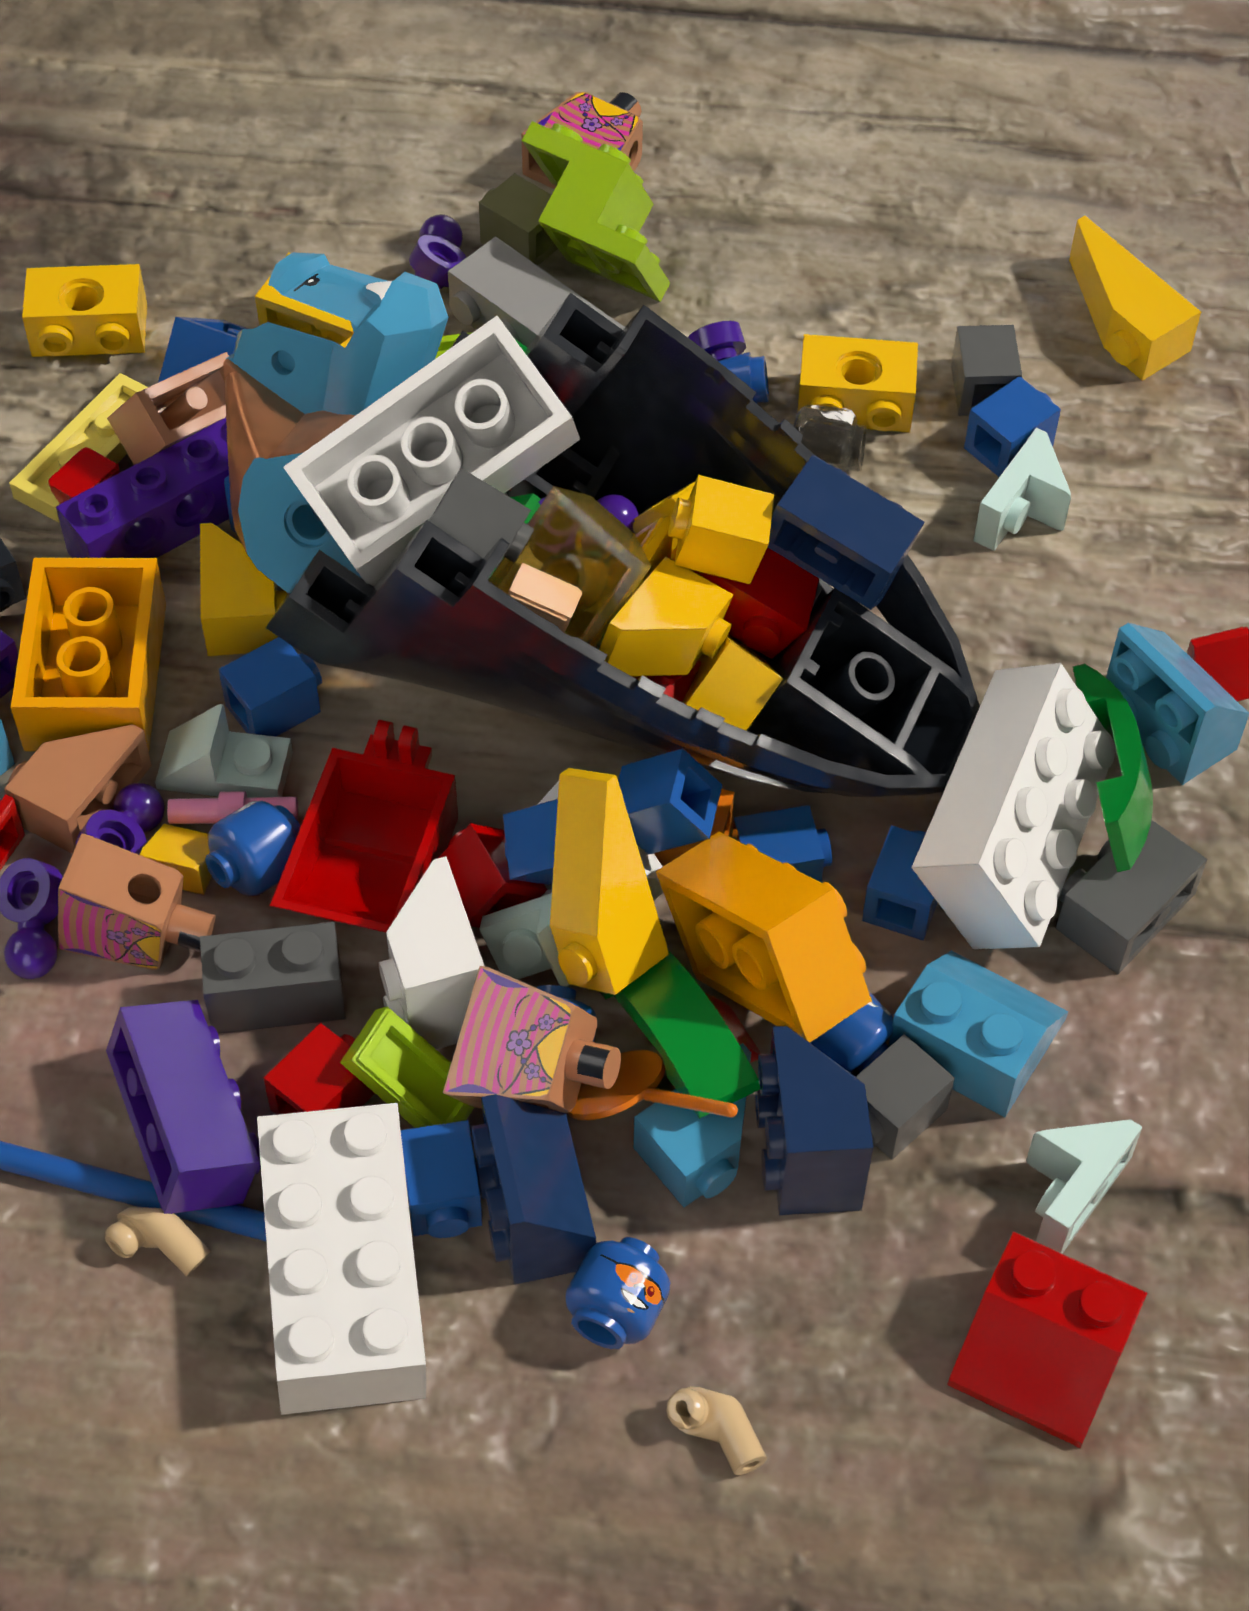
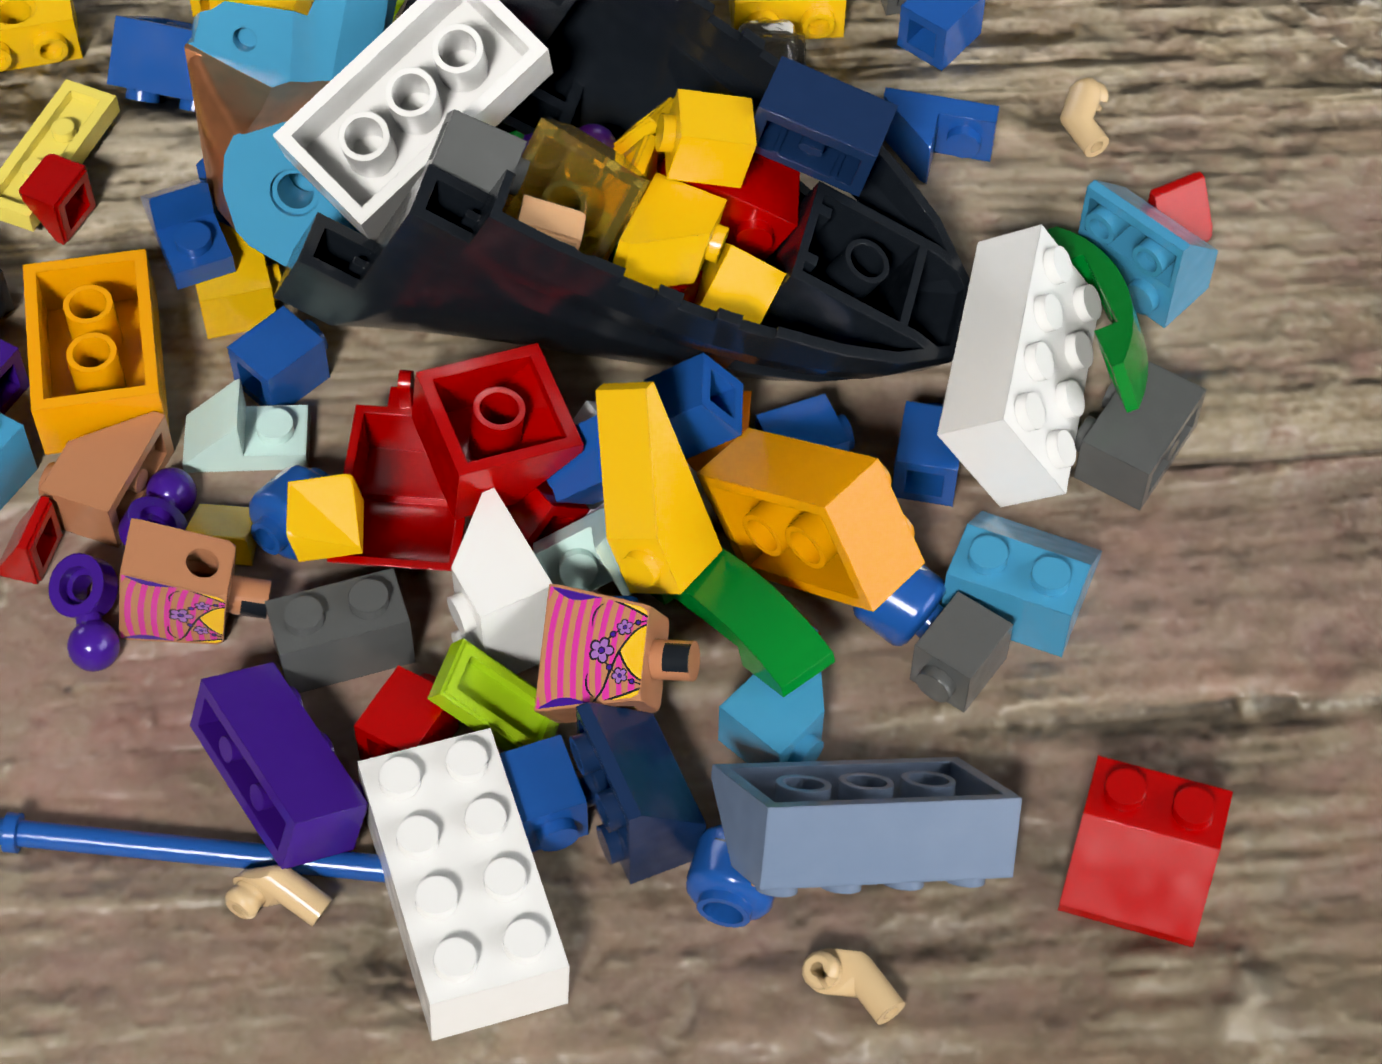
camera: 10 degrees left, 0 degrees up
dark purple brick [56,417,229,558] -> none
nougat slope [107,352,229,465] -> none
bright pink bar [167,791,298,824] -> none
orange piece [567,1050,738,1120] -> none
dark blue slope [755,1026,873,1215] -> none
light aqua slope [973,428,1071,551] -> none
light aqua slope [1026,1119,1143,1254] -> none
none -> blue slope [140,179,236,290]
none -> yellow slope [286,474,364,562]
none -> red slope [411,343,584,520]
none -> sand blue slope [711,757,1022,897]
none -> blue slope [883,87,1000,184]
none -> tan arm [1060,77,1109,157]

